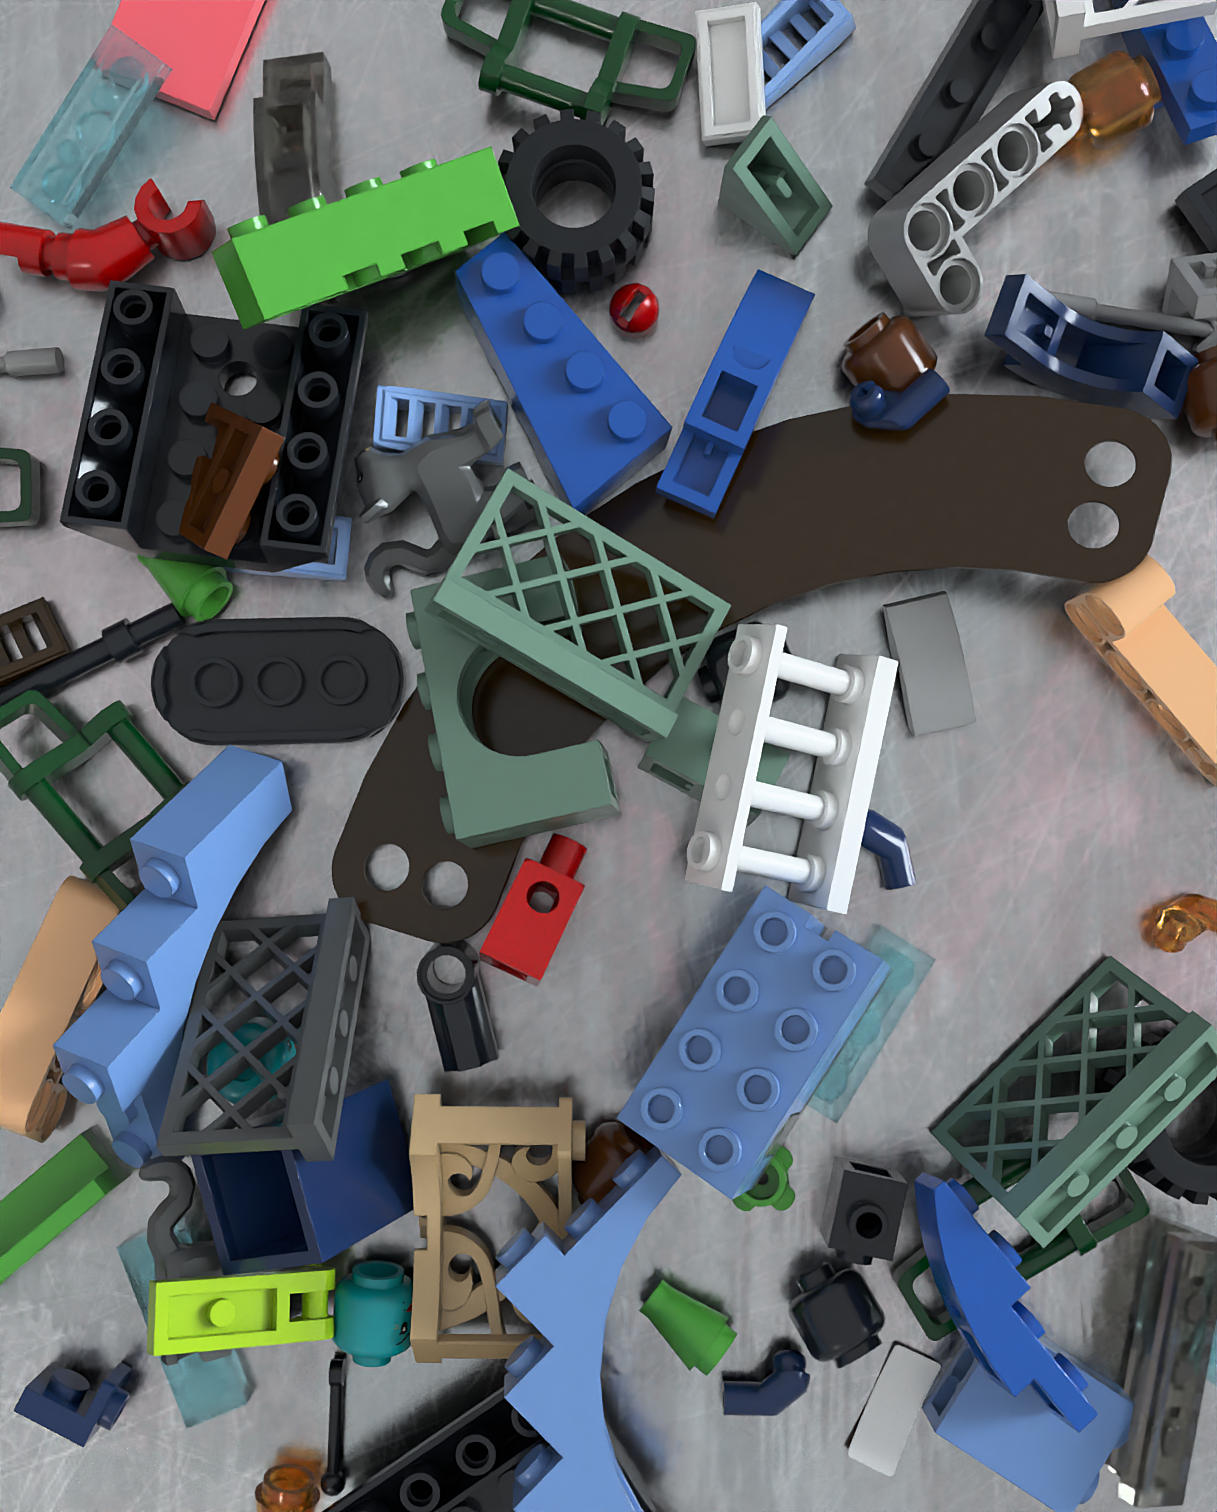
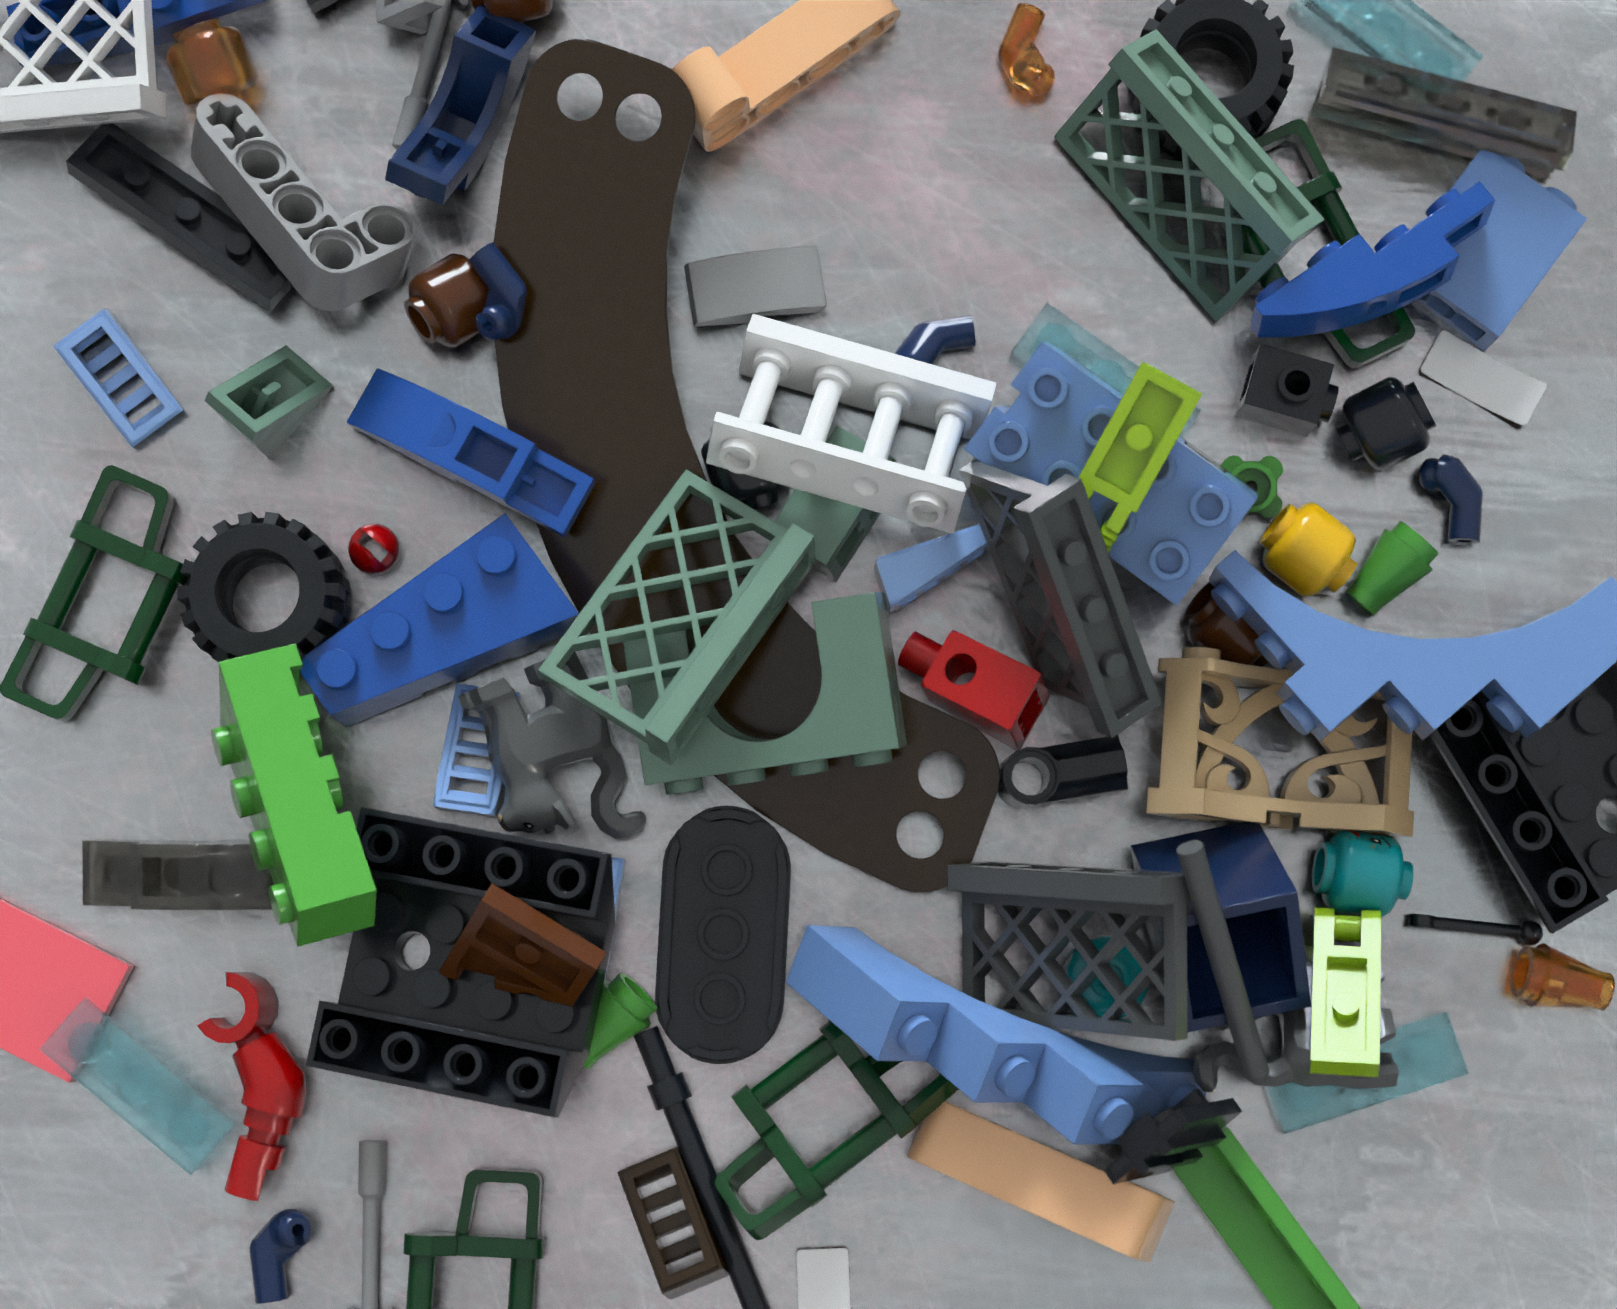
camera: 85 degrees left, 5 degrees down
dark blue bracket [13,1362,132,1447] -> none
white tile [695,2,766,146] -> none
none -> light blue slope [874,524,989,614]
none -> dark grey fence [959,460,1162,738]
none -> lime hinge [1078,361,1203,553]
none -> black piece [1104,1089,1242,1184]
none -> dark grey bar [1176,840,1269,1080]
none -> yellow head [1259,502,1357,597]

